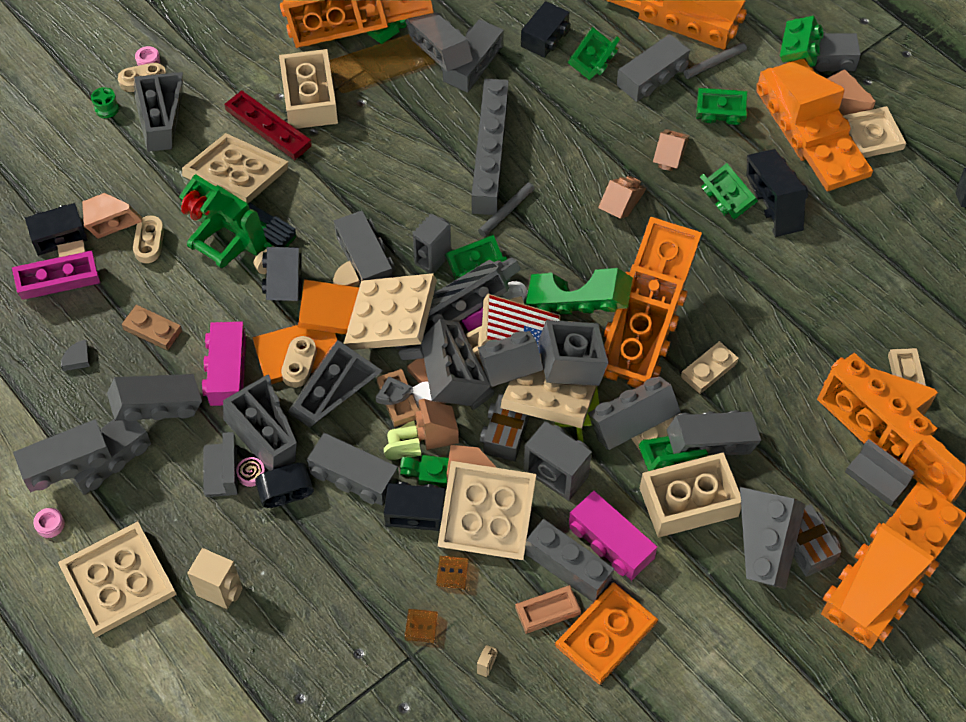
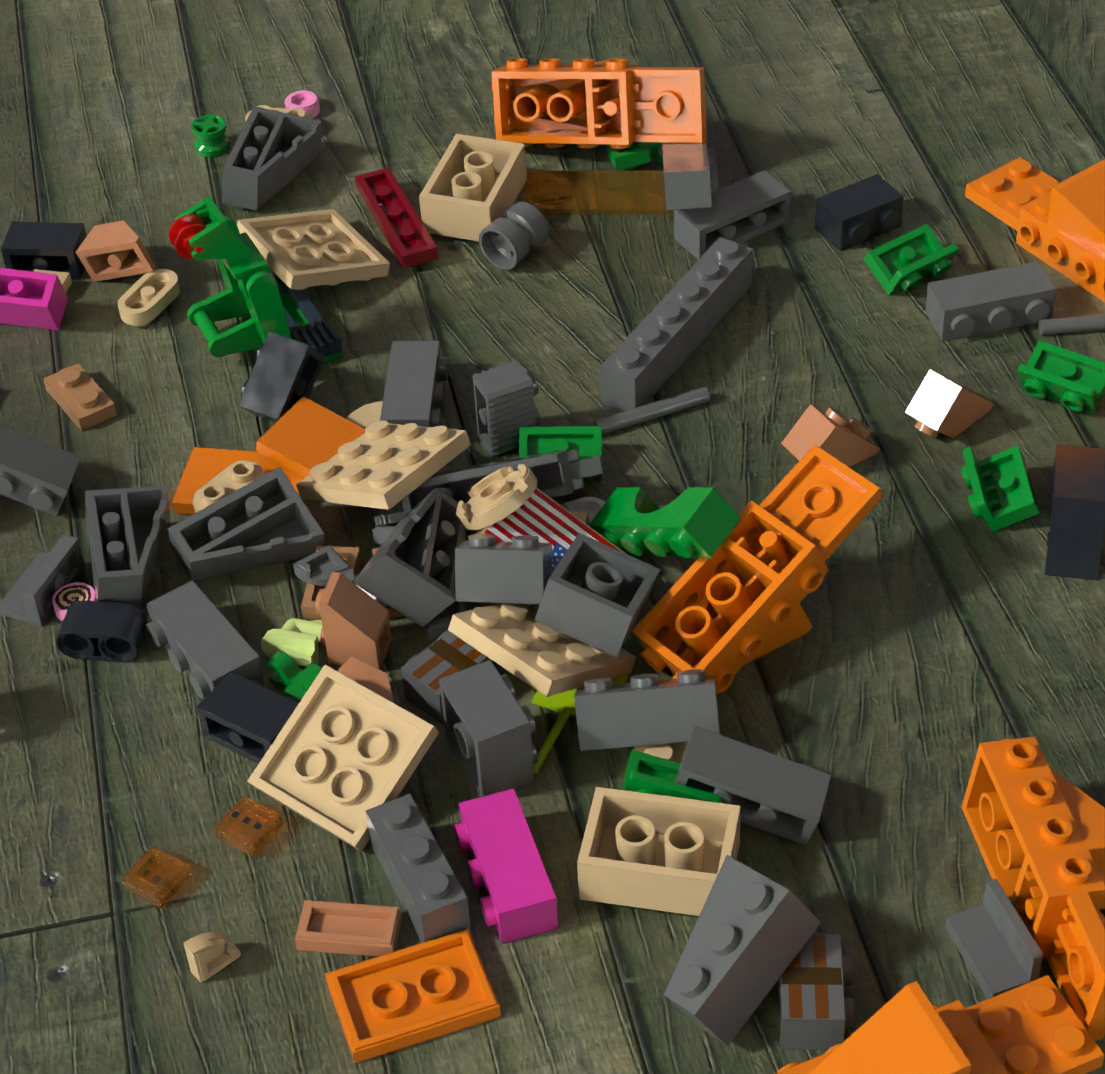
camera: 30 degrees right, 15 degrees down
dark pink brick [202,321,246,406] -> none
tan plate [681,341,739,394] -> none
none -> tan tile [456,464,537,530]
none -> dark grey wheel [479,202,549,270]

